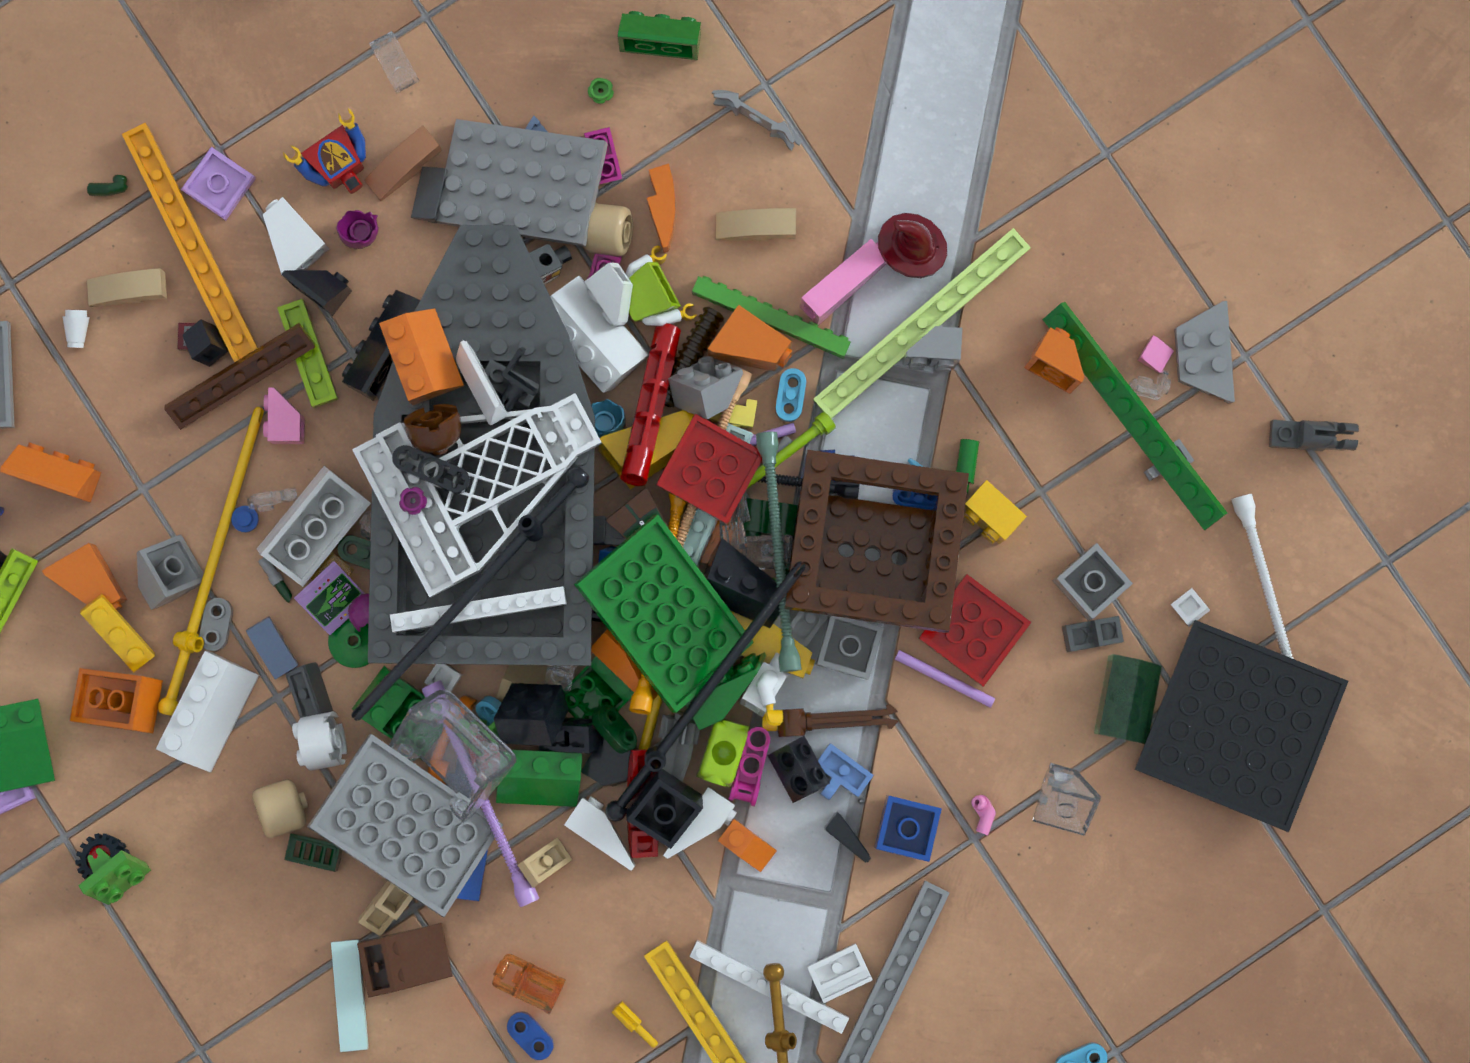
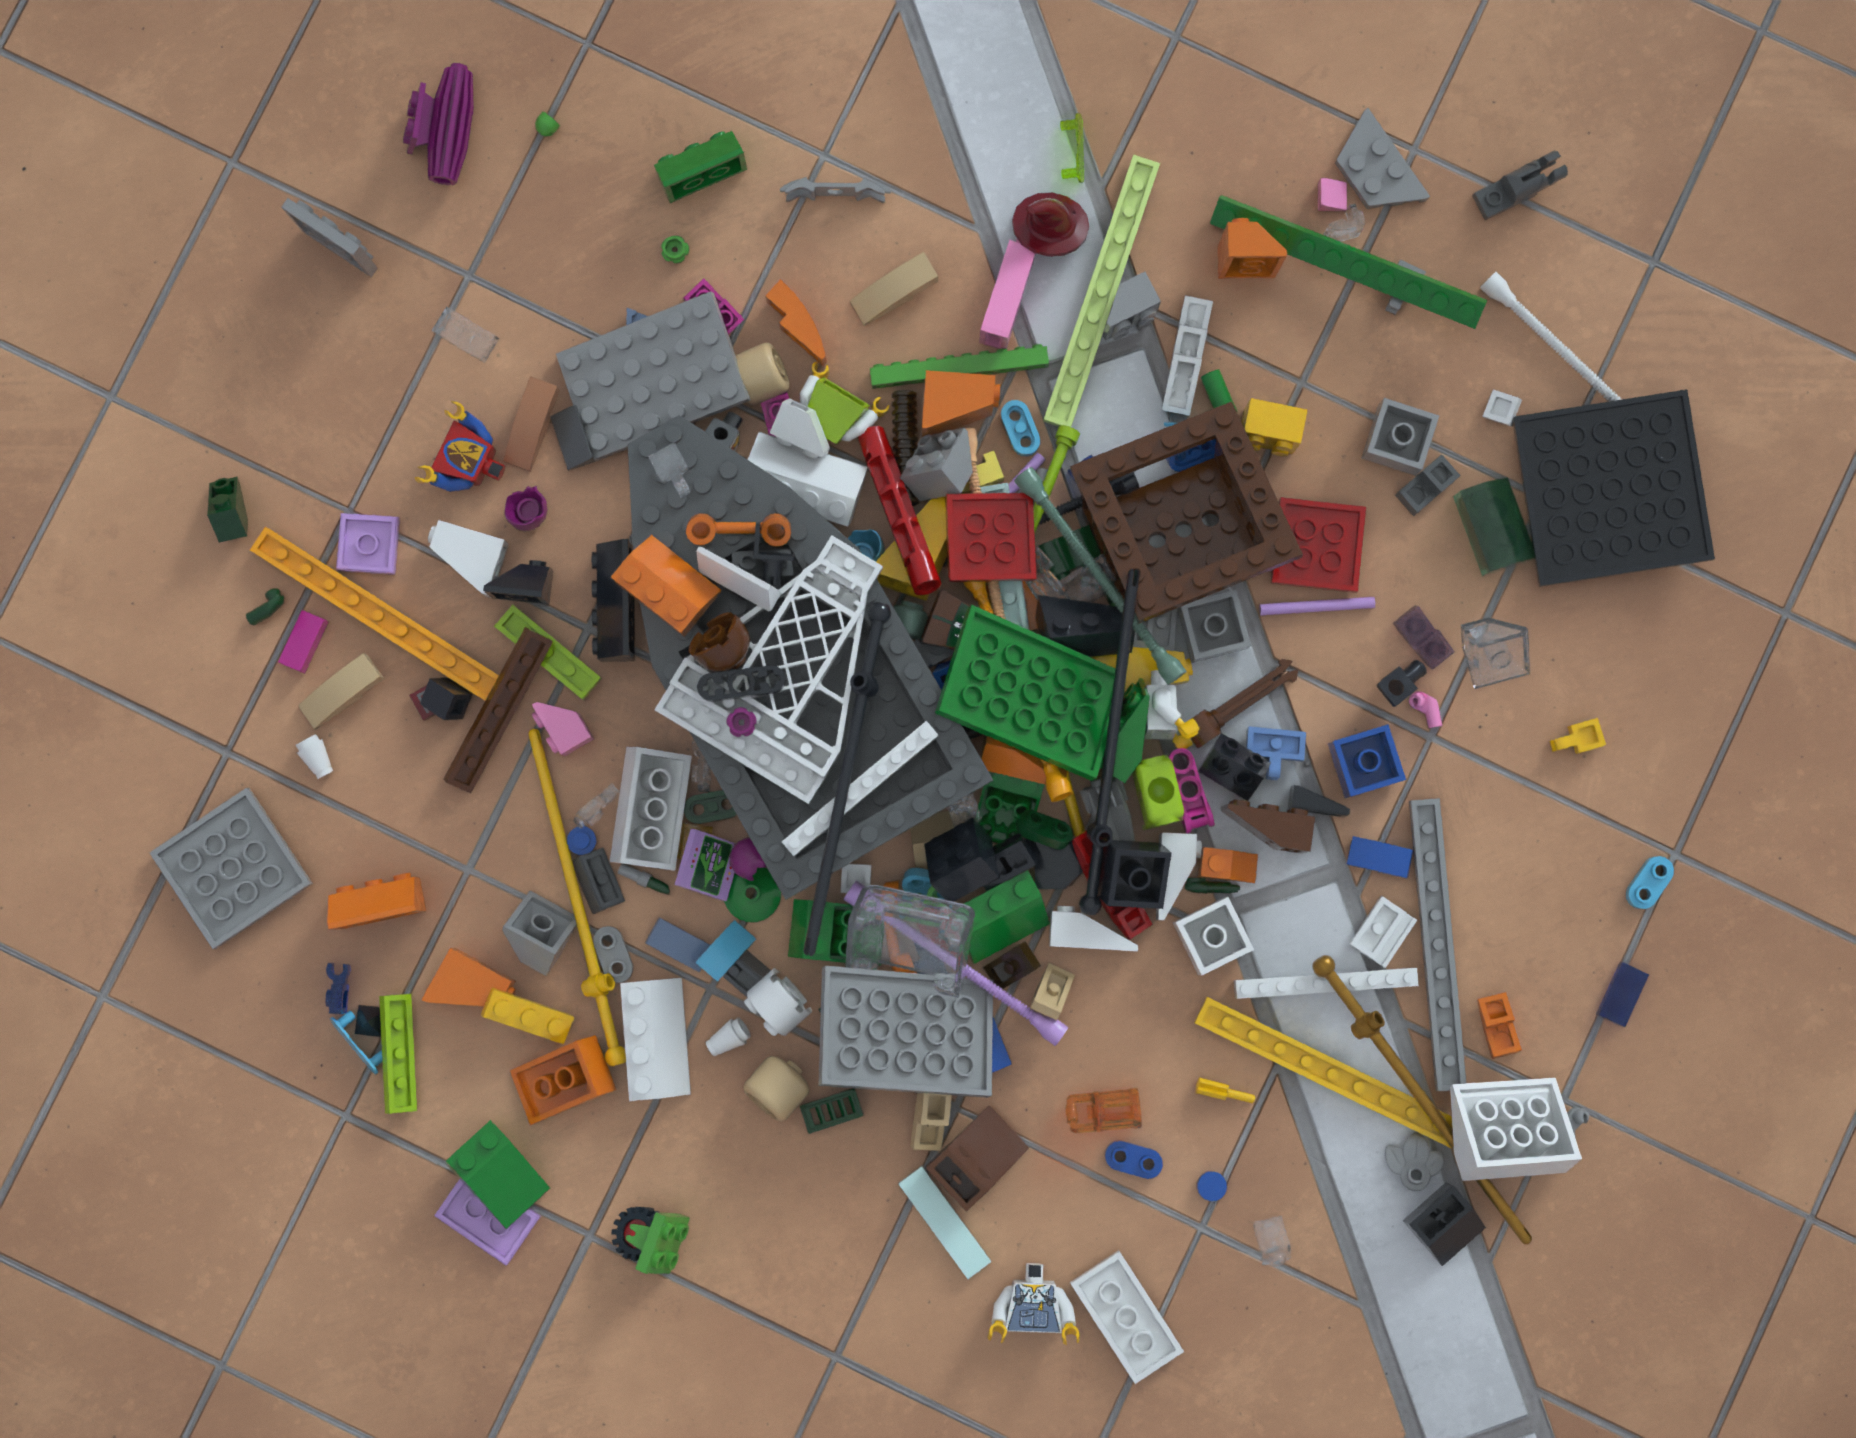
camera: 30 degrees left, 0 degrees up
none -> dark green slope [207,477,248,543]
none -> dark pink slope [278,610,329,674]
none -> dark grey slope [572,848,625,914]
none -> clear plate [648,442,691,498]
none -> orange piece [686,513,791,547]
none -> medium azure slope [696,920,756,982]
none -> white cone [706,1018,751,1057]
none -> sand green head [893,600,928,640]
none -> dark brown slope [983,941,1041,989]
none -> clear neon green piece [1060,113,1084,183]
none -> white slope [1162,295,1213,416]
none -> white brick [1173,897,1254,975]
none -> dark green piece [1185,878,1240,894]
none -> reddish brown slope [1221,799,1315,854]
none -> blue slope [1347,836,1414,878]
none -> black bracket [1377,660,1427,707]
none -> clear purple slope [1393,605,1455,670]
none -> yellow plate [1549,718,1606,754]

